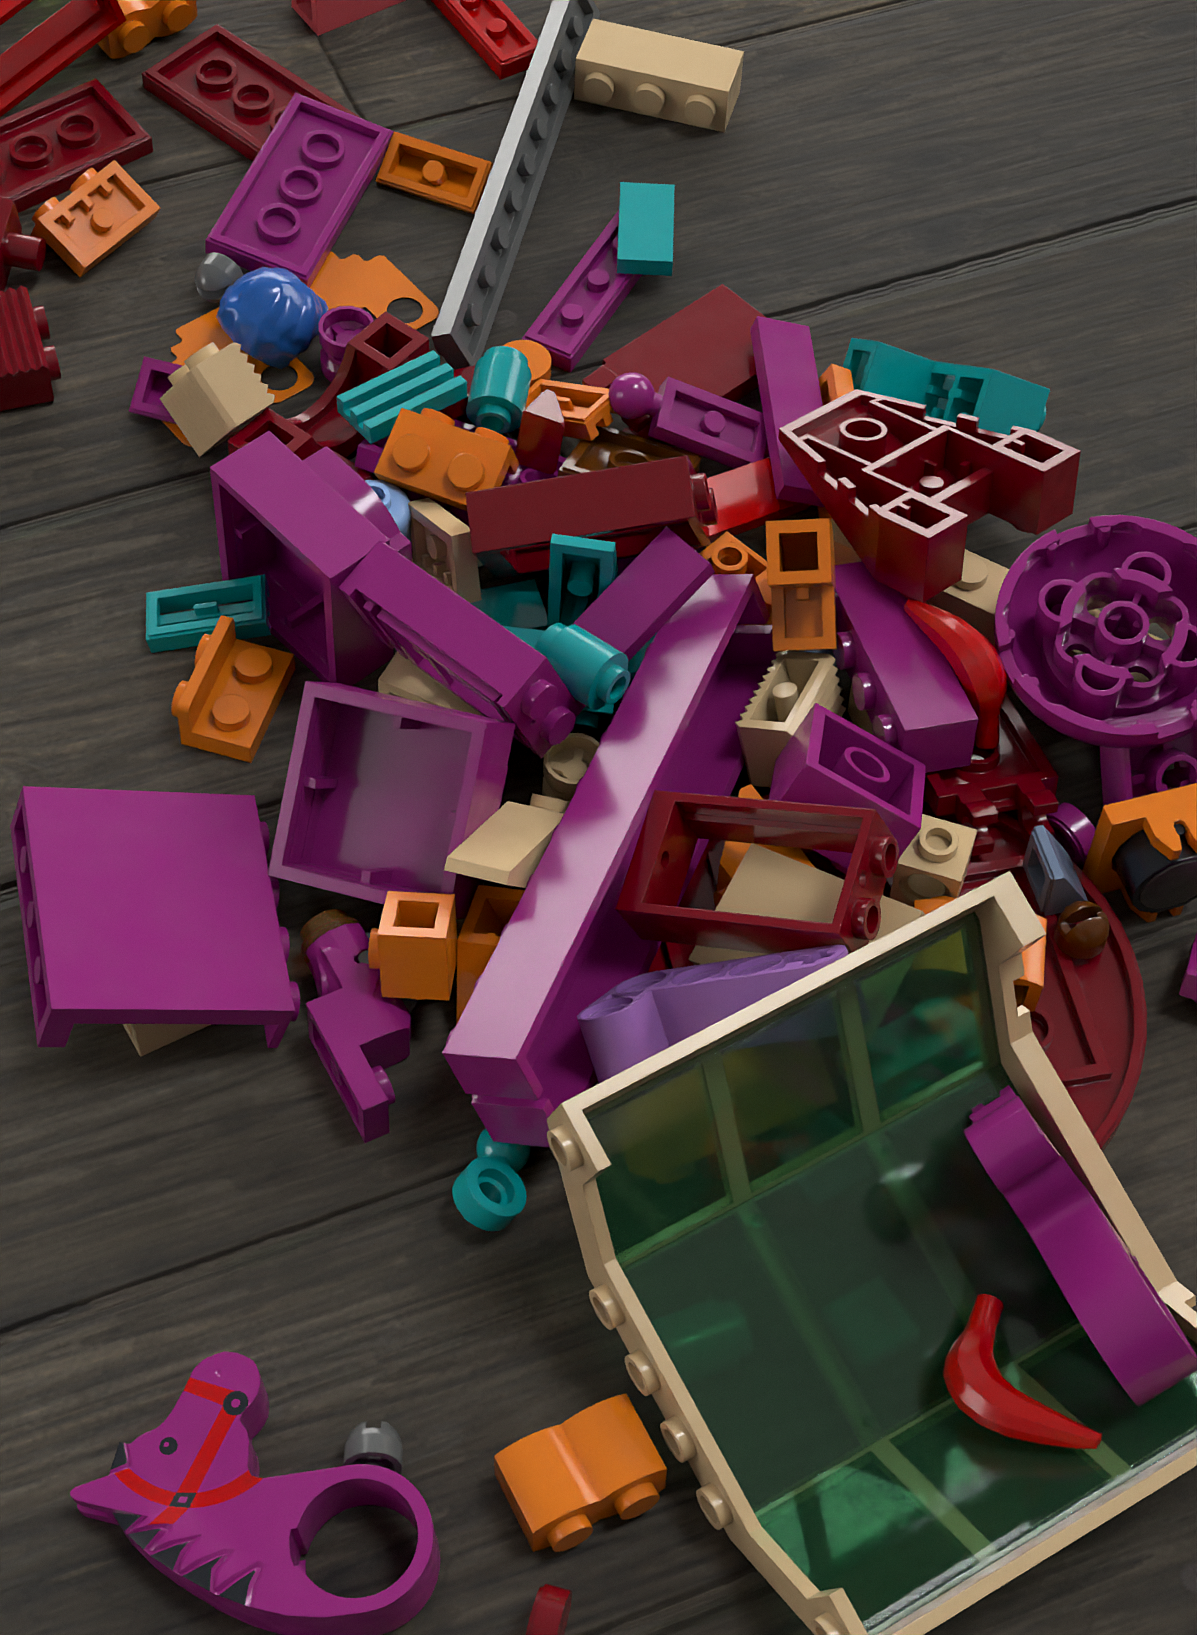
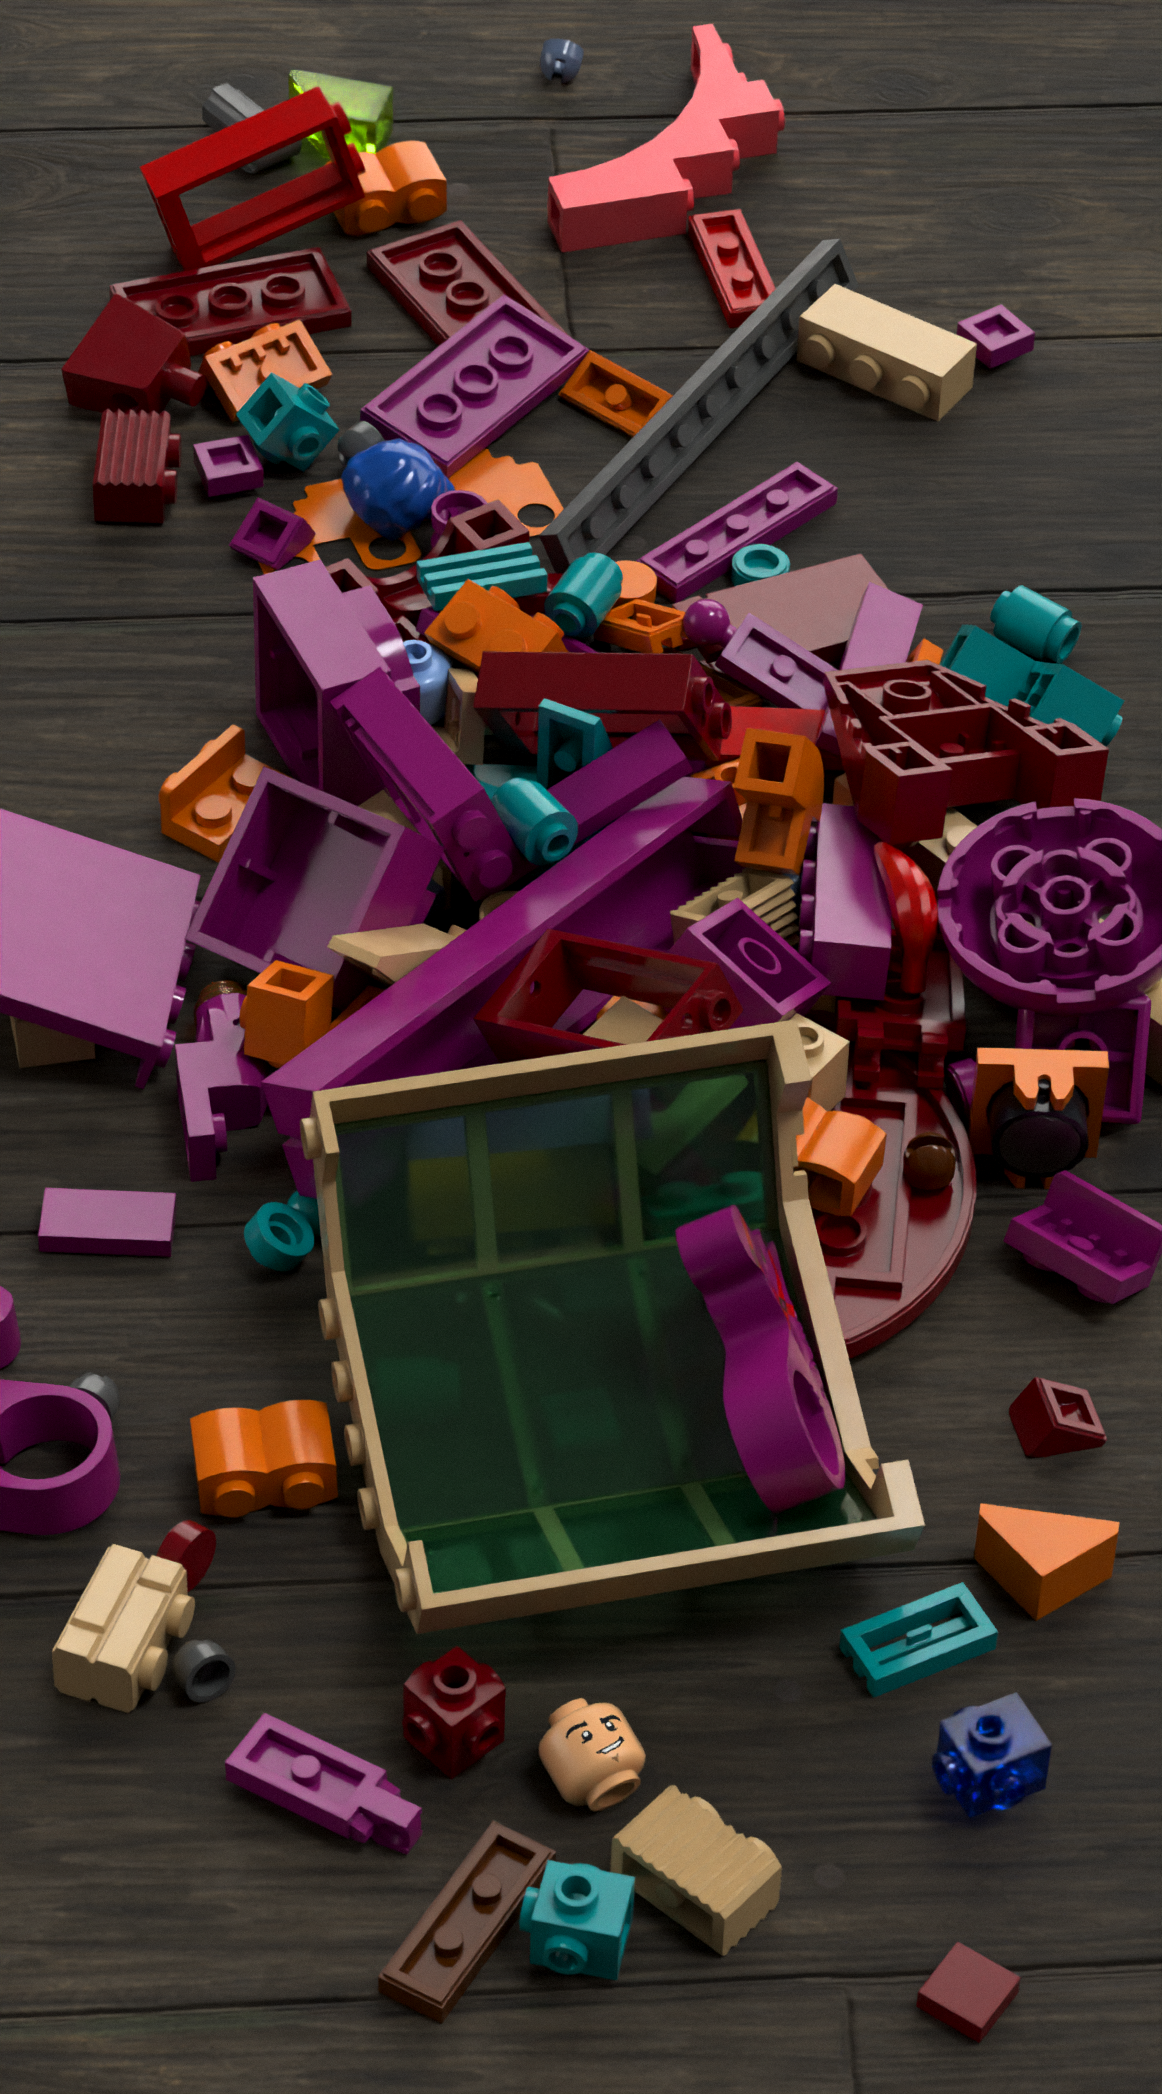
camera: 20 degrees right, 10 degrees down
teal tile [146,574,271,653] -> none
tan brick [159,342,275,457] -> none
dark red slope [515,389,565,475] -> none
teal tile [617,182,675,276] -> none
red piece [943,1294,1102,1449] -> none
sand blue slope [1022,825,1088,916] -> none
none -> magenta tile [38,1188,177,1257]
none -> magenta plate [193,435,264,497]
none -> teal brick [236,372,340,472]
none -> teal tile [731,544,790,586]
none -> magenta plate [957,304,1035,369]
none -> teal brick [990,585,1081,664]

